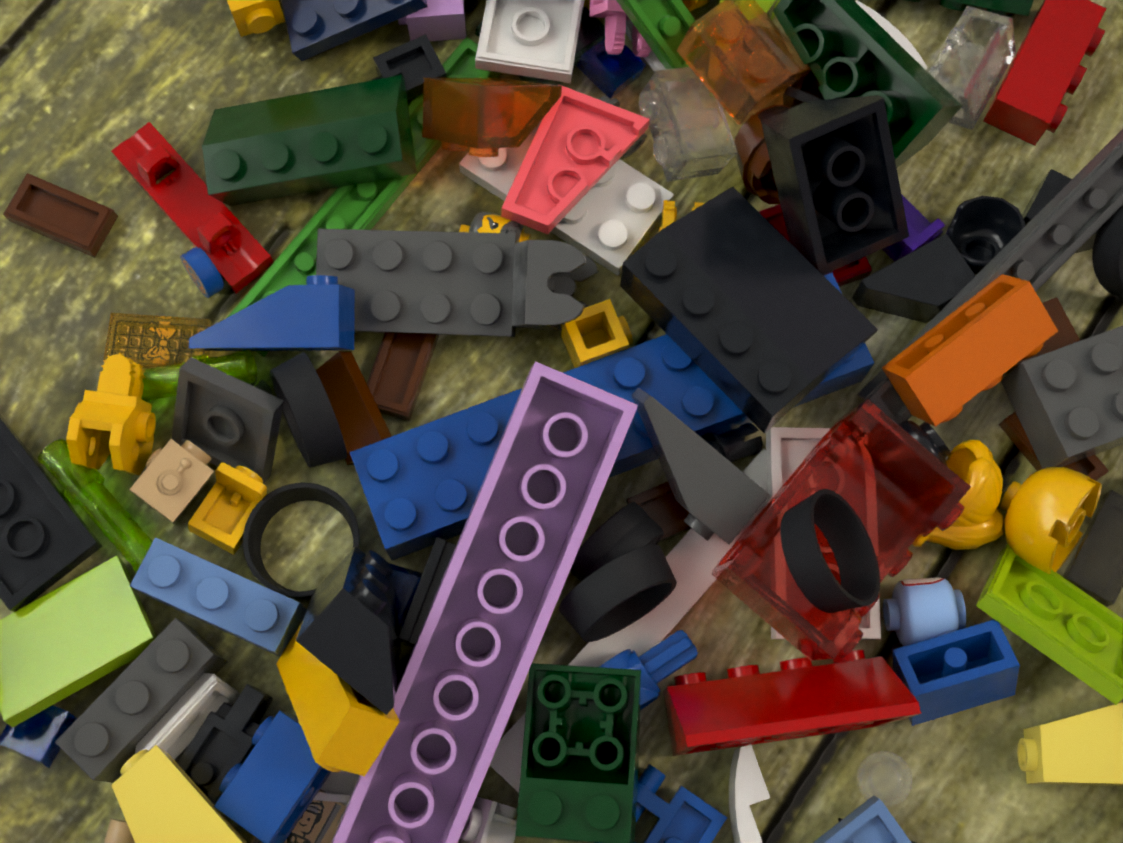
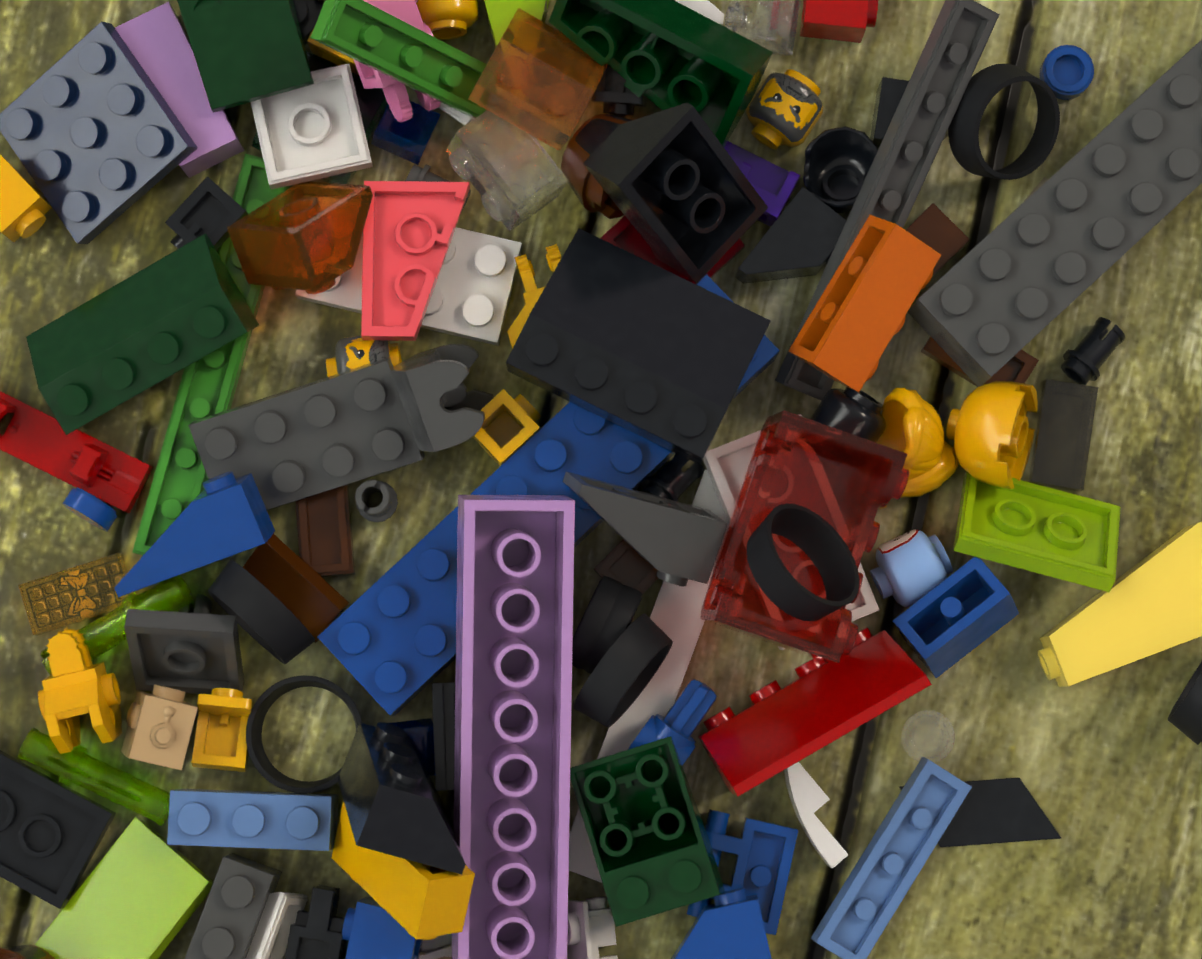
camera: 20 degrees left, 10 degrees up
none -> dark grey pin [355,480,398,522]
none -> head [746,69,823,150]

